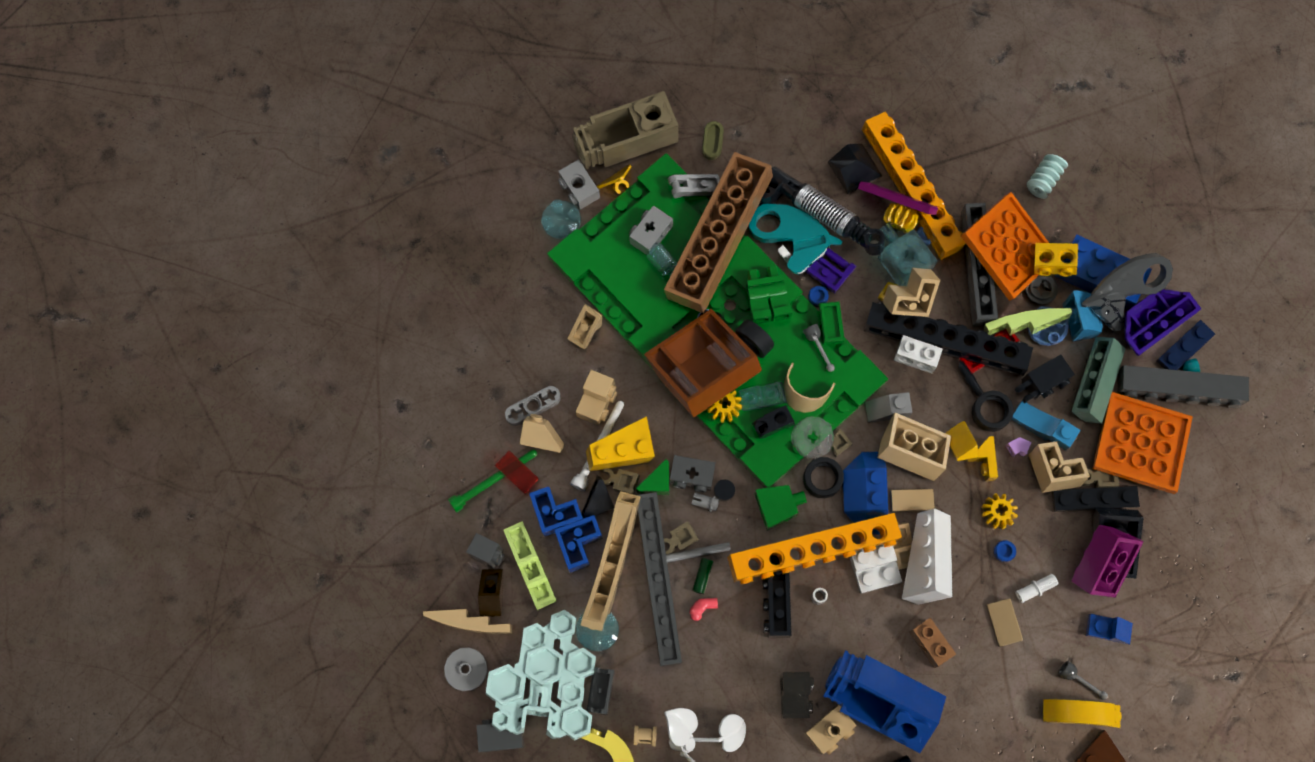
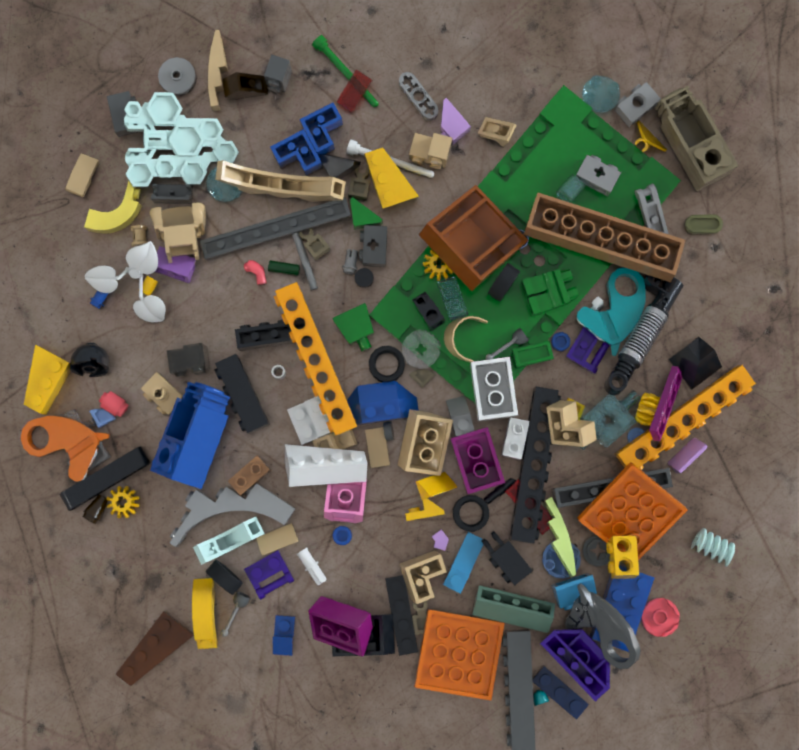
camera: 80 degrees right, 10 degrees up
yellowish green slope [504,521,557,610] -> none
tan slope [520,414,564,453] -> none
yellow gear [981,493,1018,529] -> none
none -> yellow hinge [138,276,158,296]
none -> tan piece [149,203,207,263]
none -> medium lavender hinge [155,246,196,283]
none -> light grey arch [170,483,296,547]
none -> light aqua arch [193,517,265,565]
none -> black tyre [206,560,243,595]
none -> black brick [214,354,270,434]
none -> dark purple plate [244,550,295,600]
none -> bright pink slope [324,479,367,523]
none -> dark grey tile [383,421,394,441]
none -> lavender slope [440,98,471,145]
none -> magenta slope [450,427,505,494]
none -> white brick [470,357,518,422]
none -> coral tile [641,598,680,637]
none -> lavender slope [668,438,708,473]

